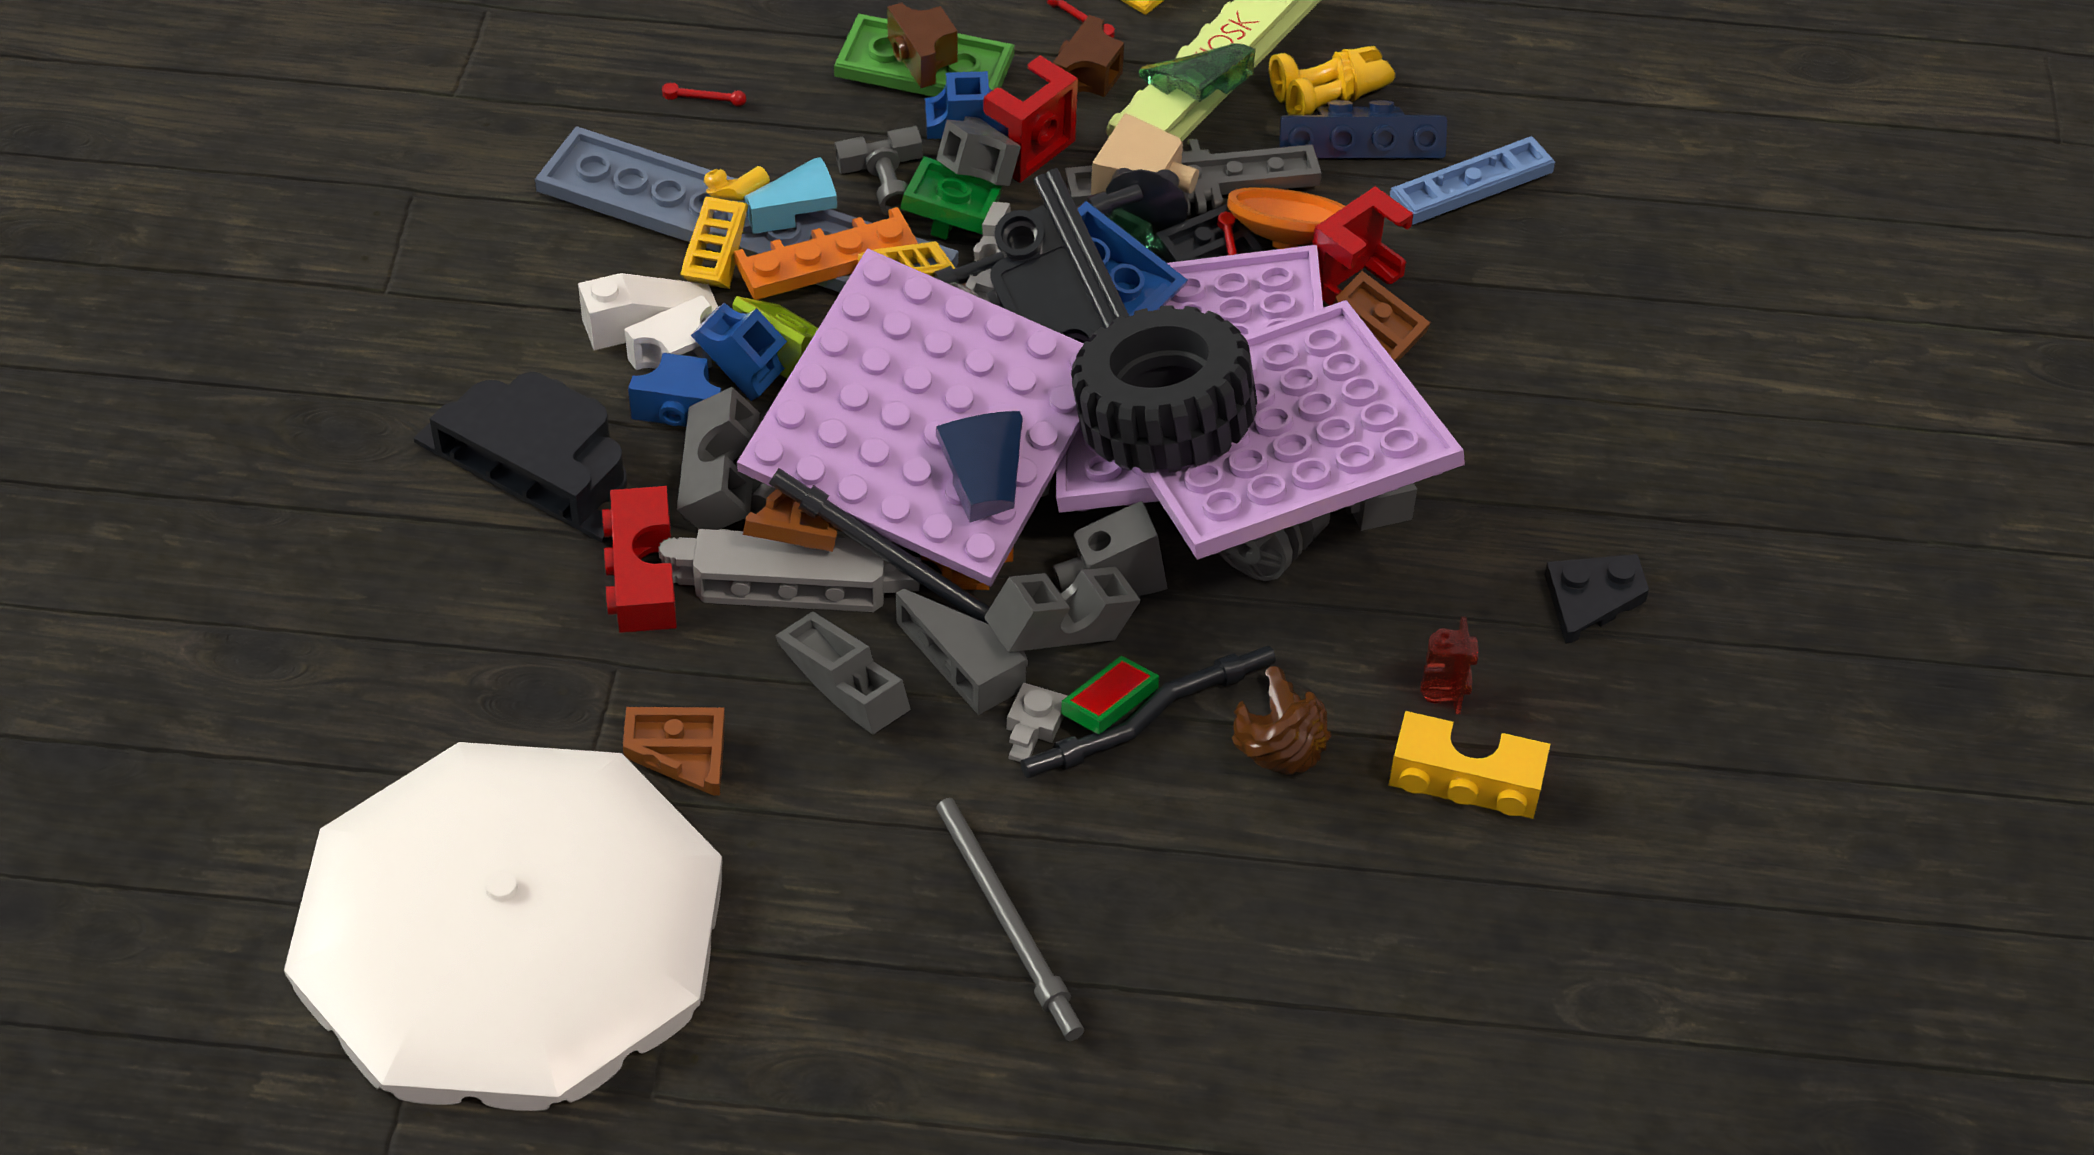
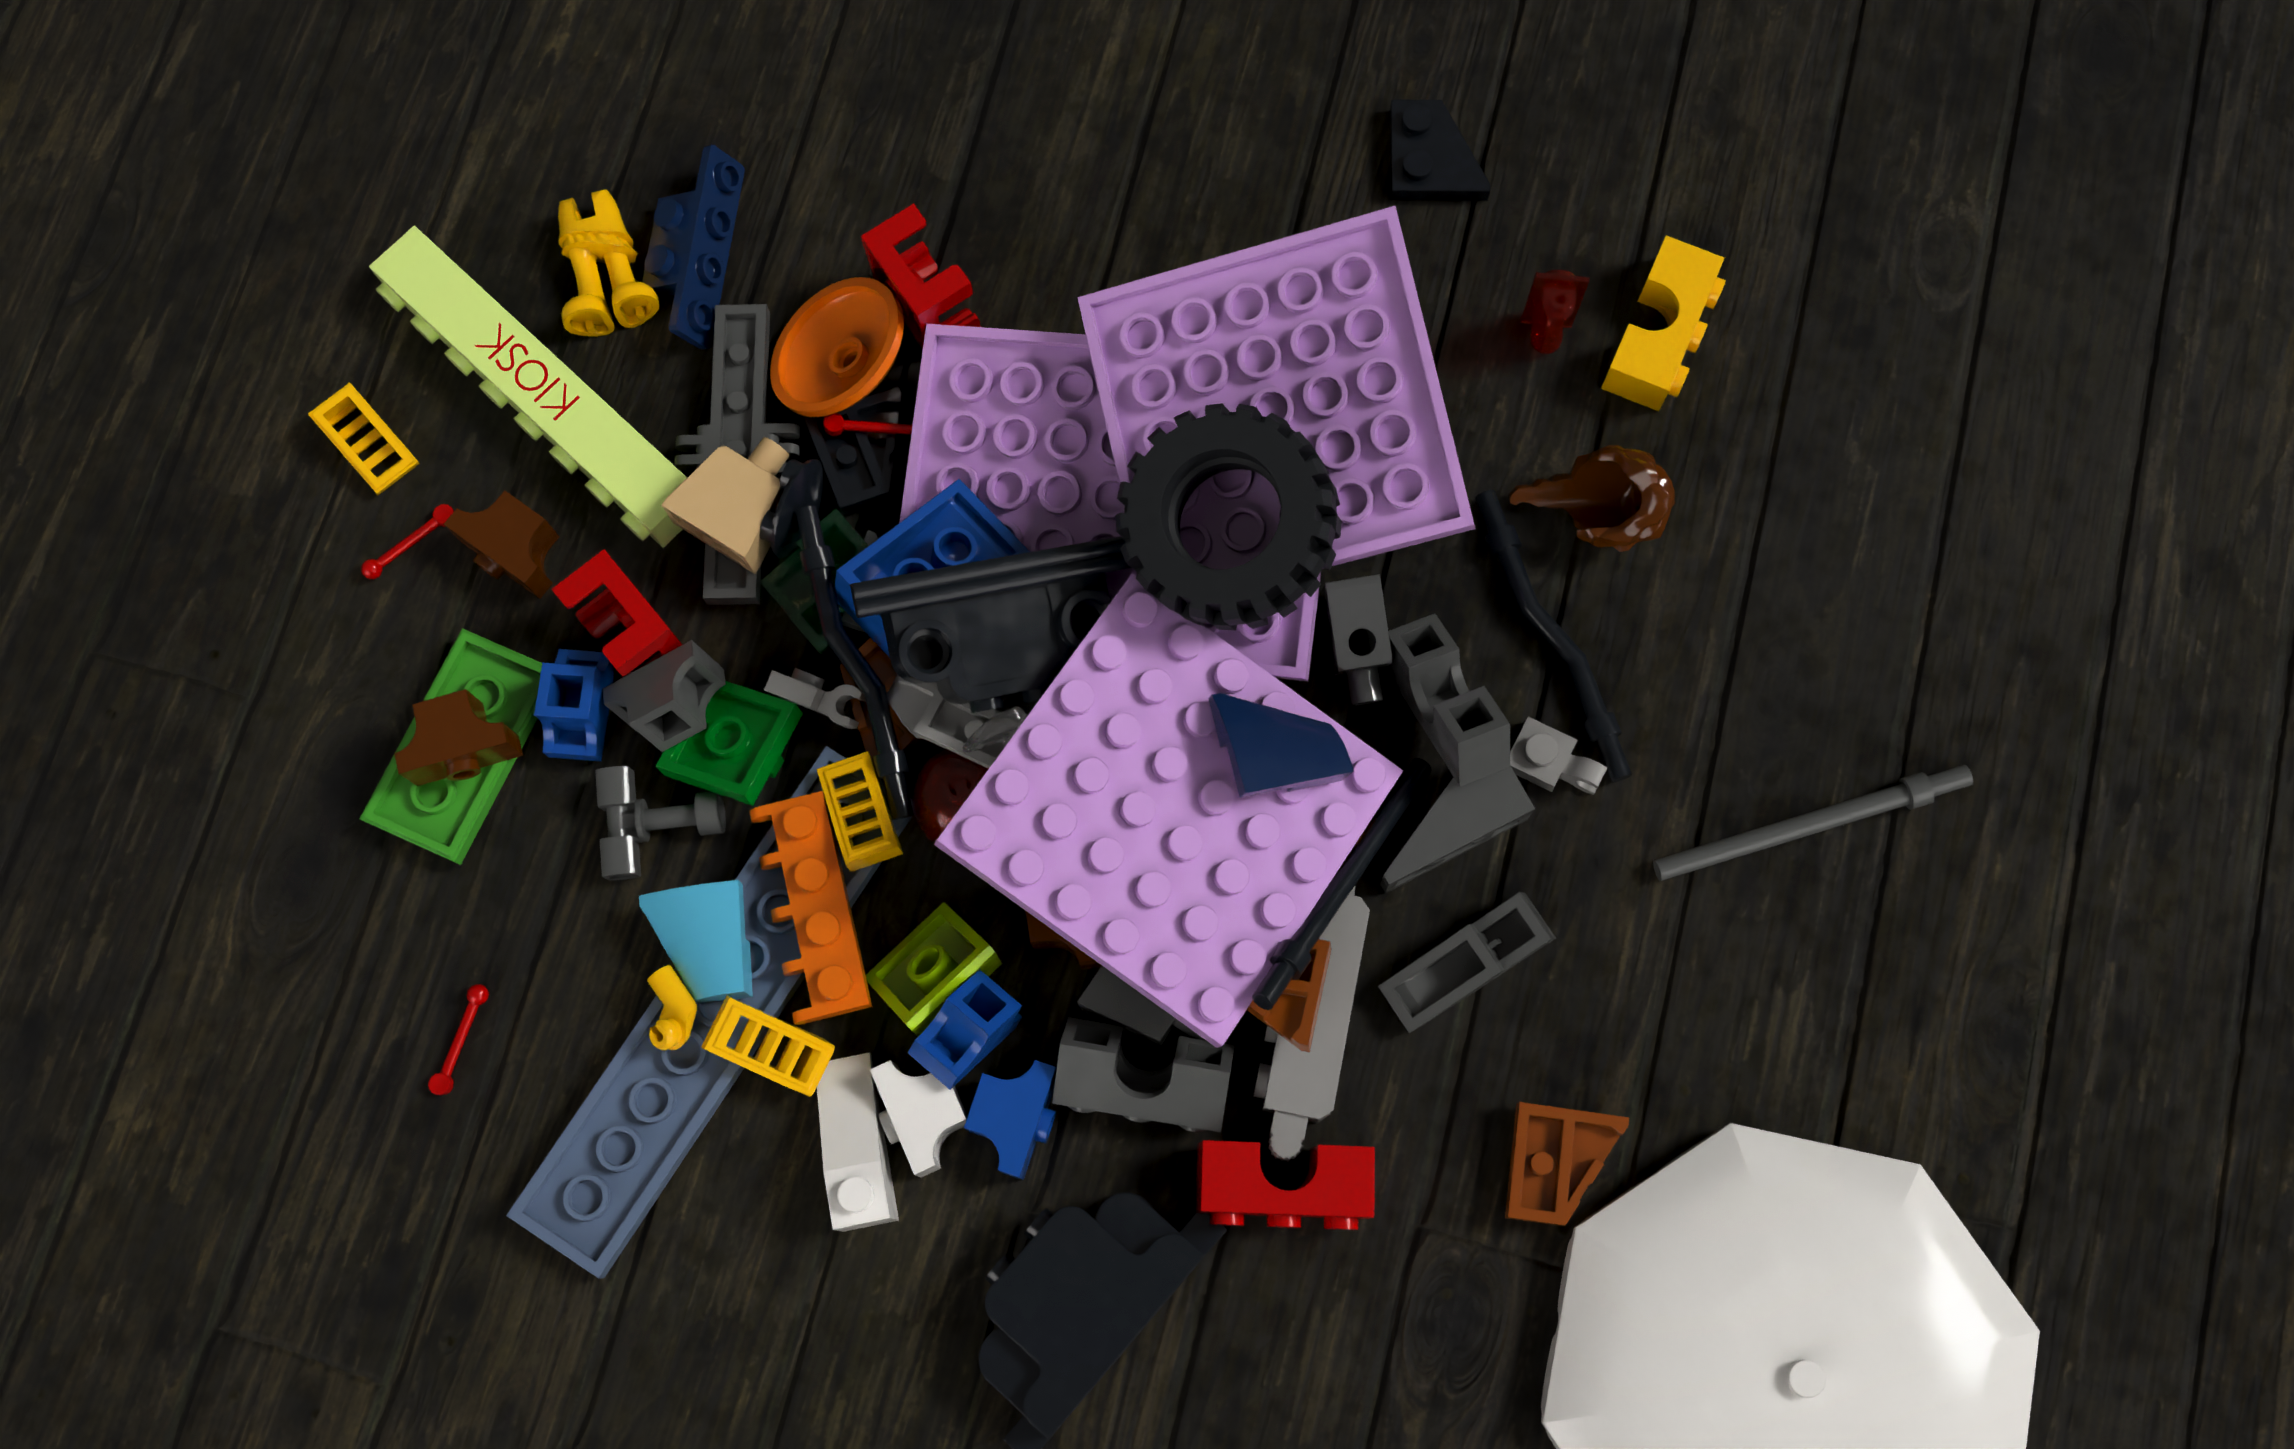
camera: 75 degrees left, 25 degrees up
tile [1061,656,1159,734] -> none
clear green slope [1139,43,1256,102] -> none
dark orange wing [1333,271,1431,363] -> none
medium blue plate [1390,136,1555,225] -> none

